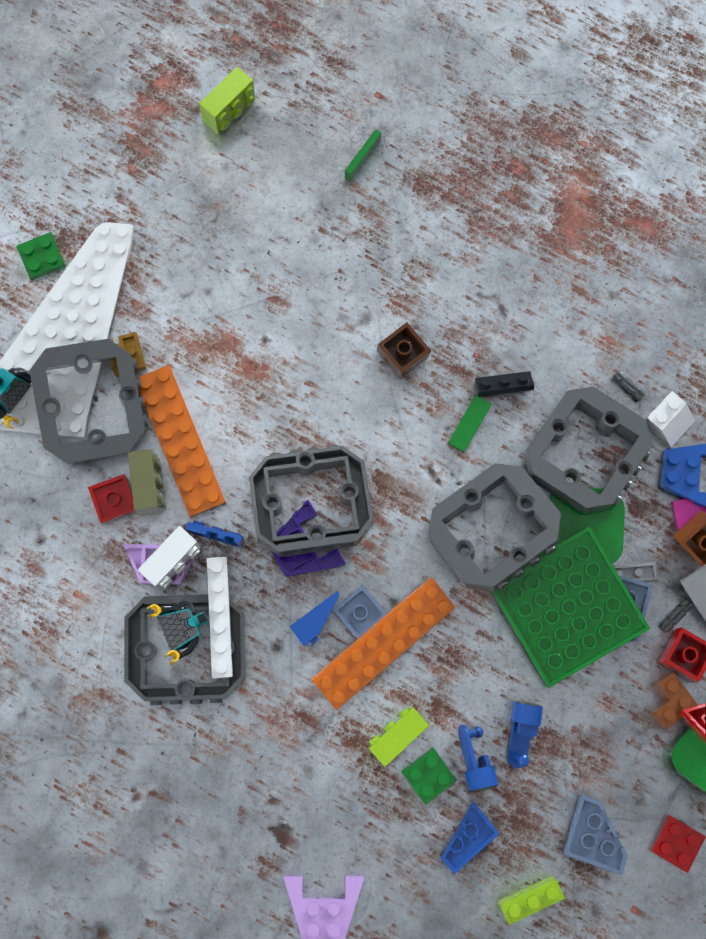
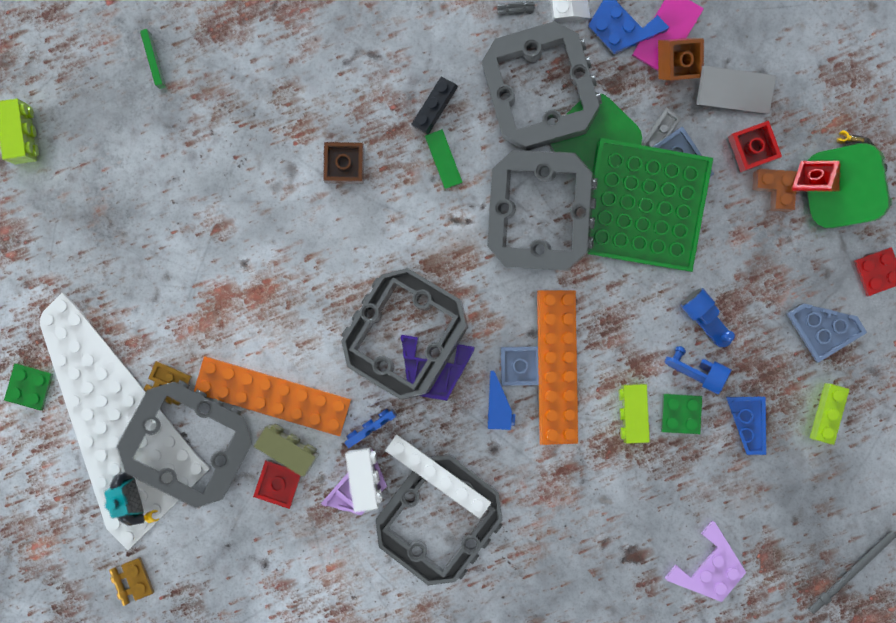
camera: 40 degrees left, 10 degrees up
torso [147,604,209,665] -> none
dark grey axle [660,600,693,632] -> none

